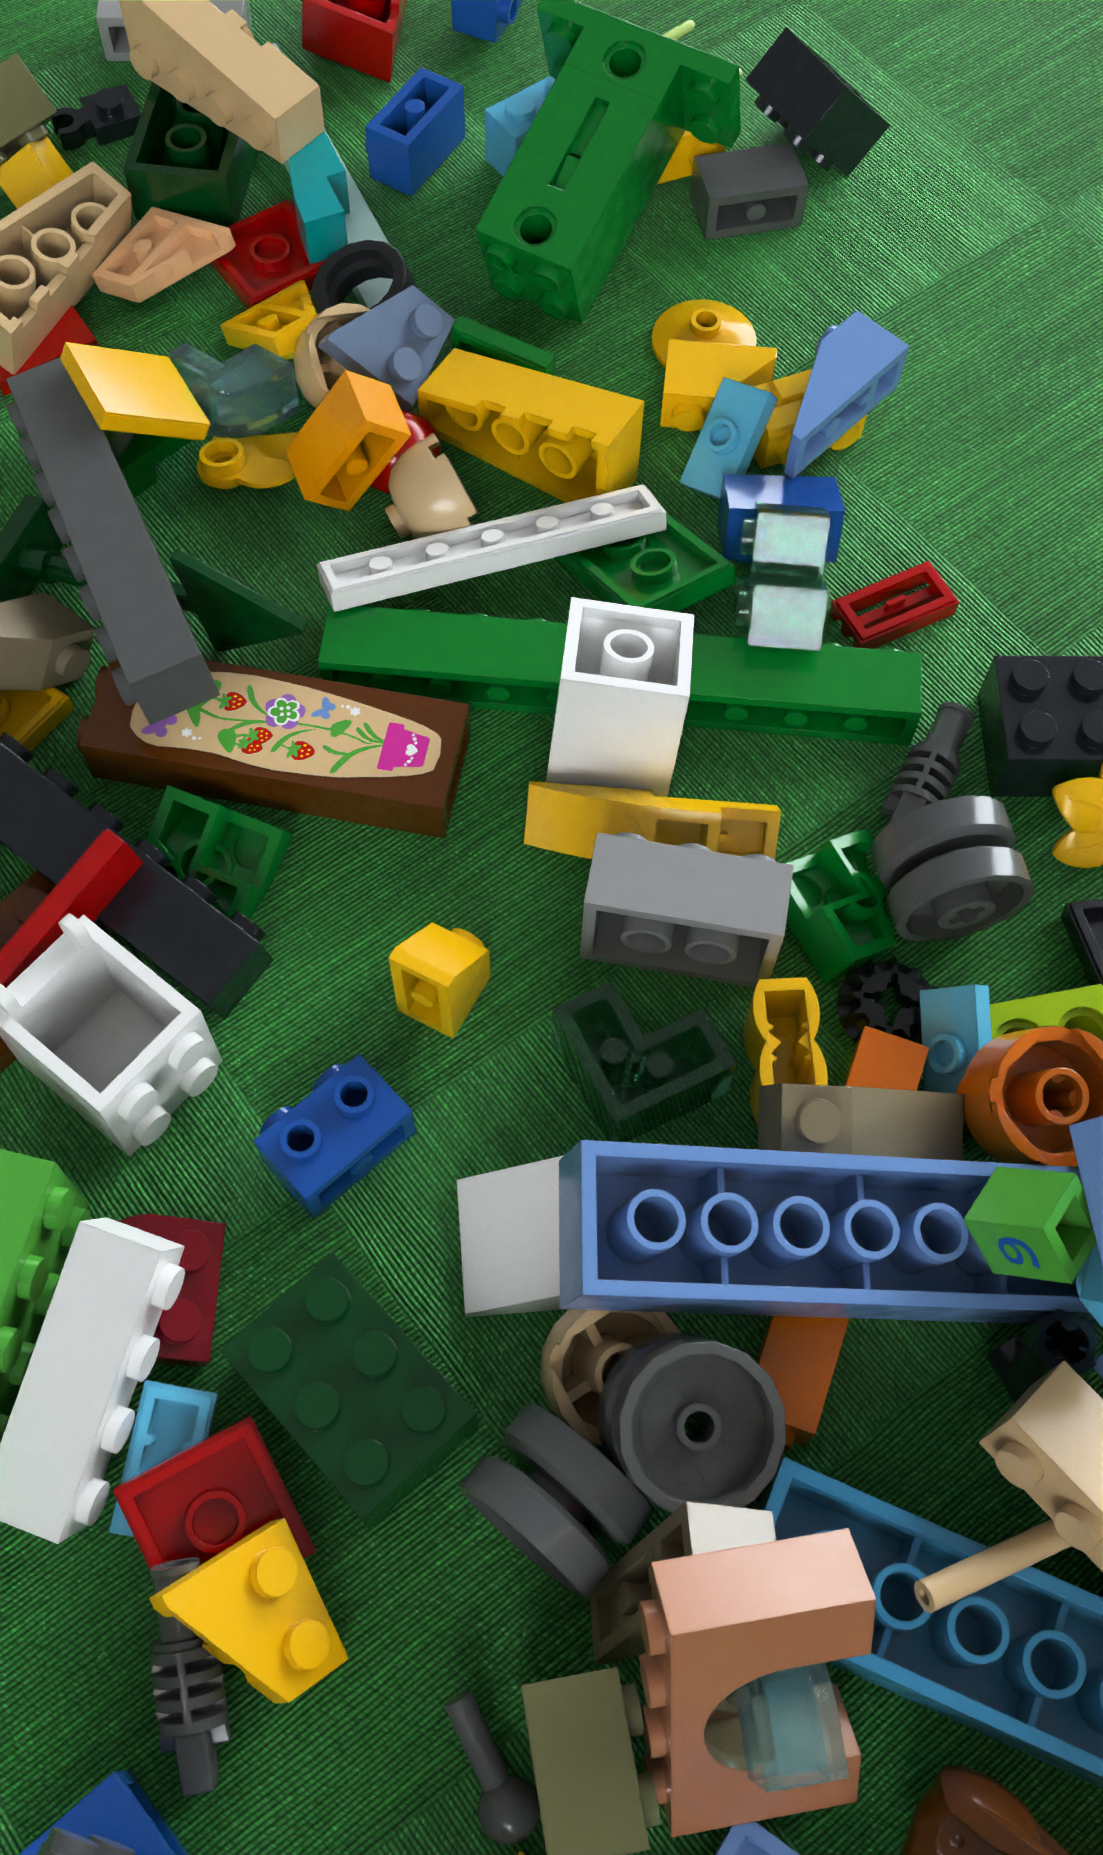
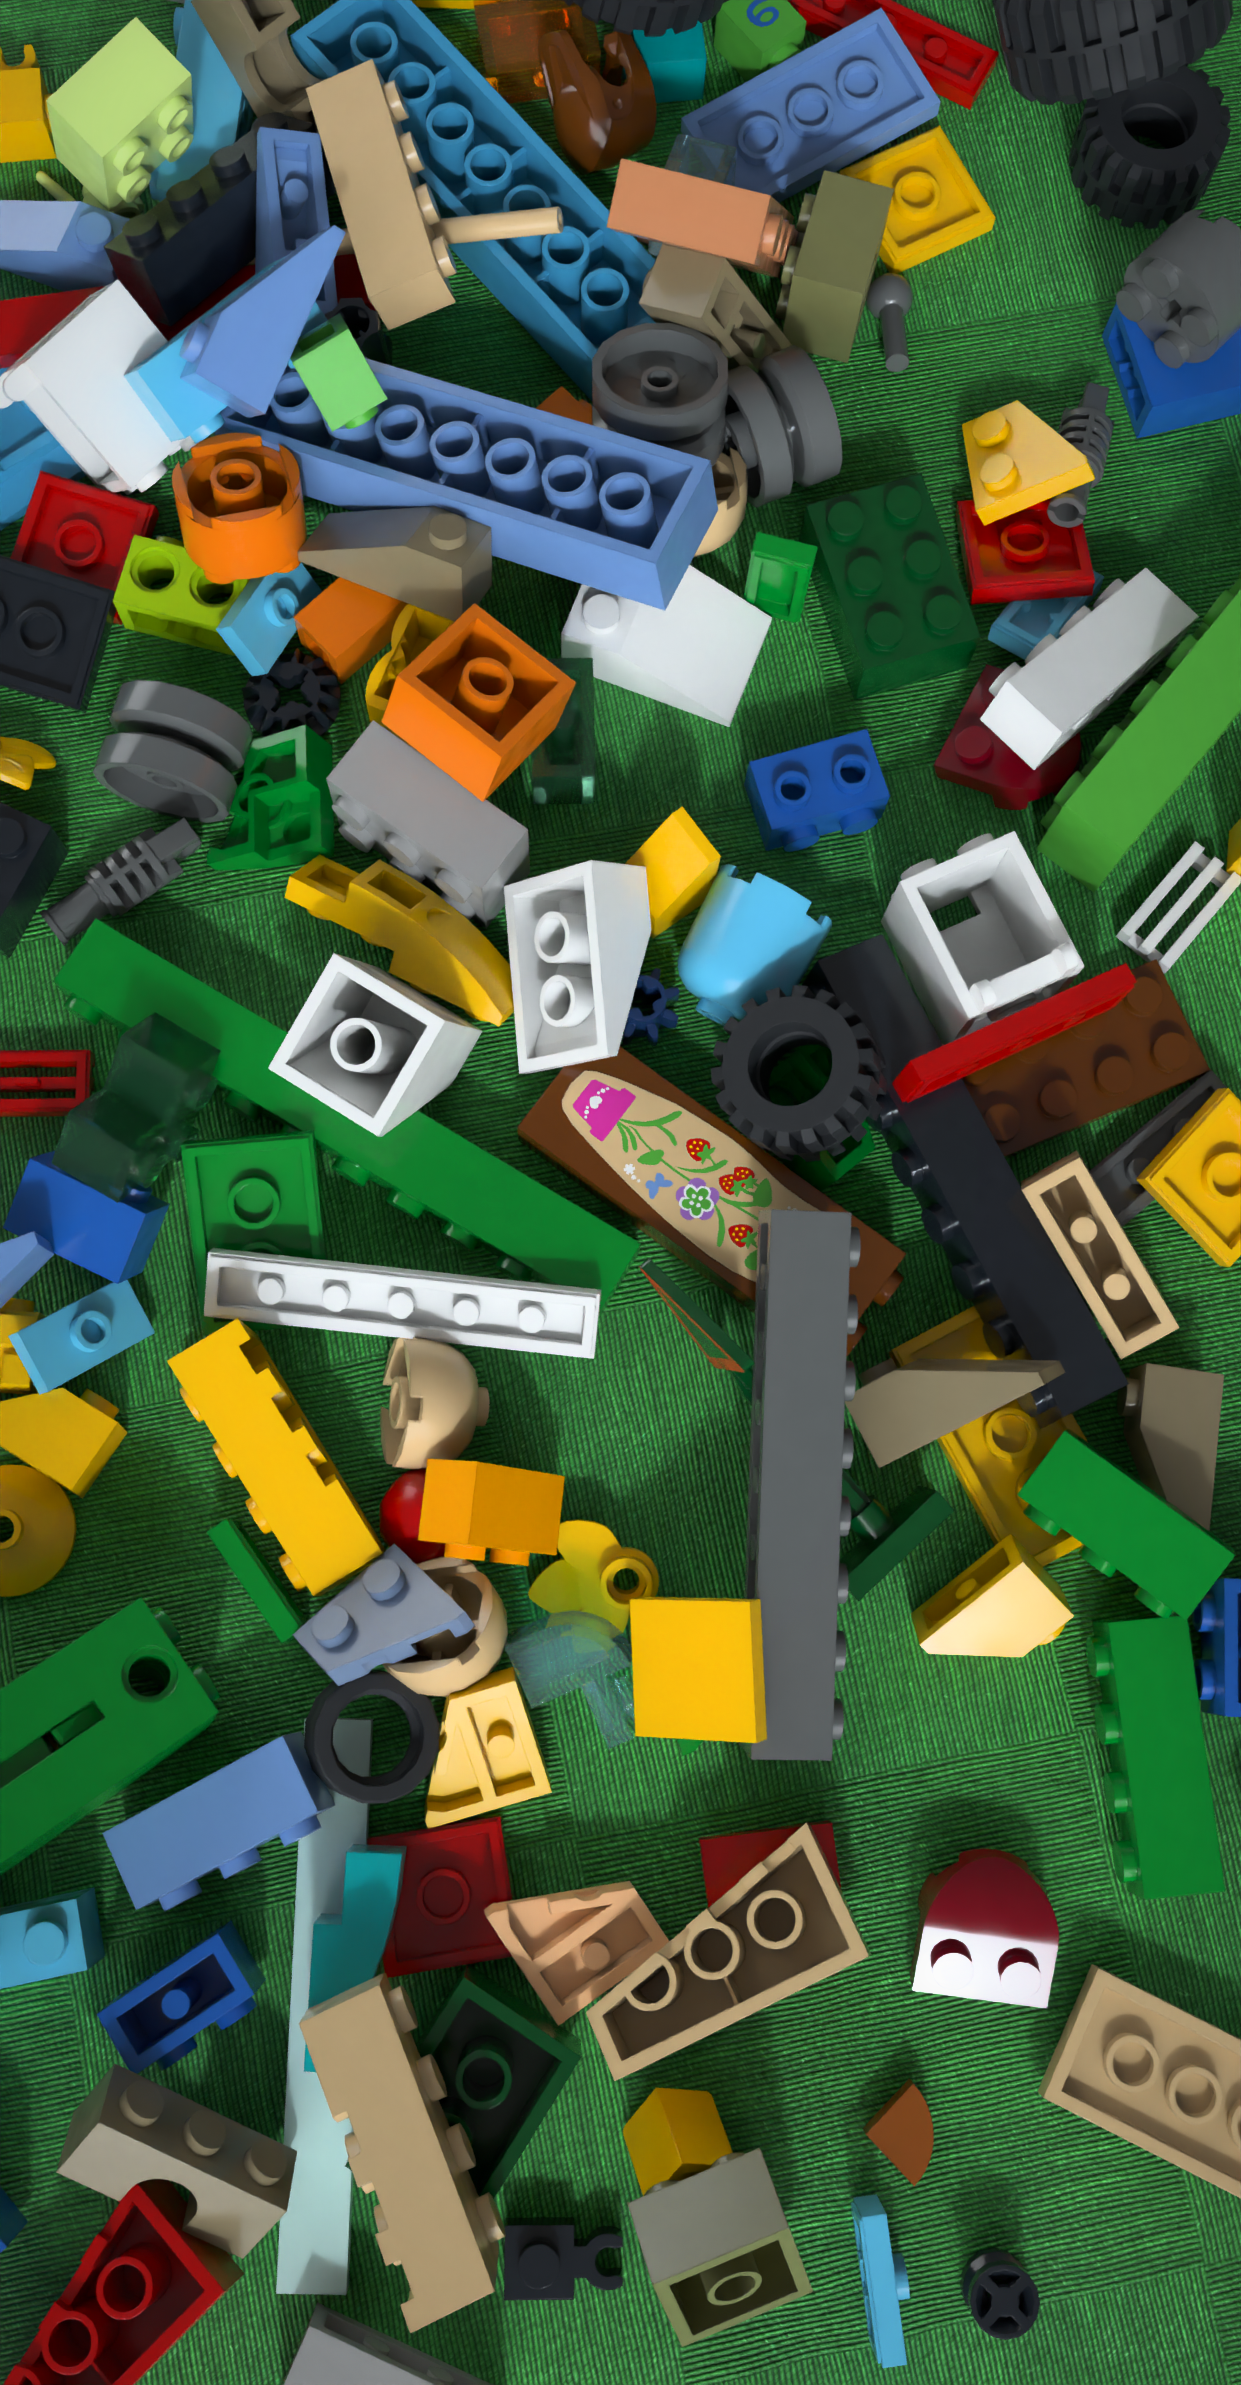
camera: 160 degrees left, 15 degrees up
none -> dark tan arch [56,2064,297,2259]
none -> medium blue brick [102,1732,335,1912]
none -> orange brick [382,603,576,802]
none -> white slope [504,860,651,1074]
none -> dark blue gear [623,968,680,1047]
none -> medium azure cylinder [677,864,832,1026]
none -> black tyre [711,985,887,1162]
none -> green tile [743,531,818,623]

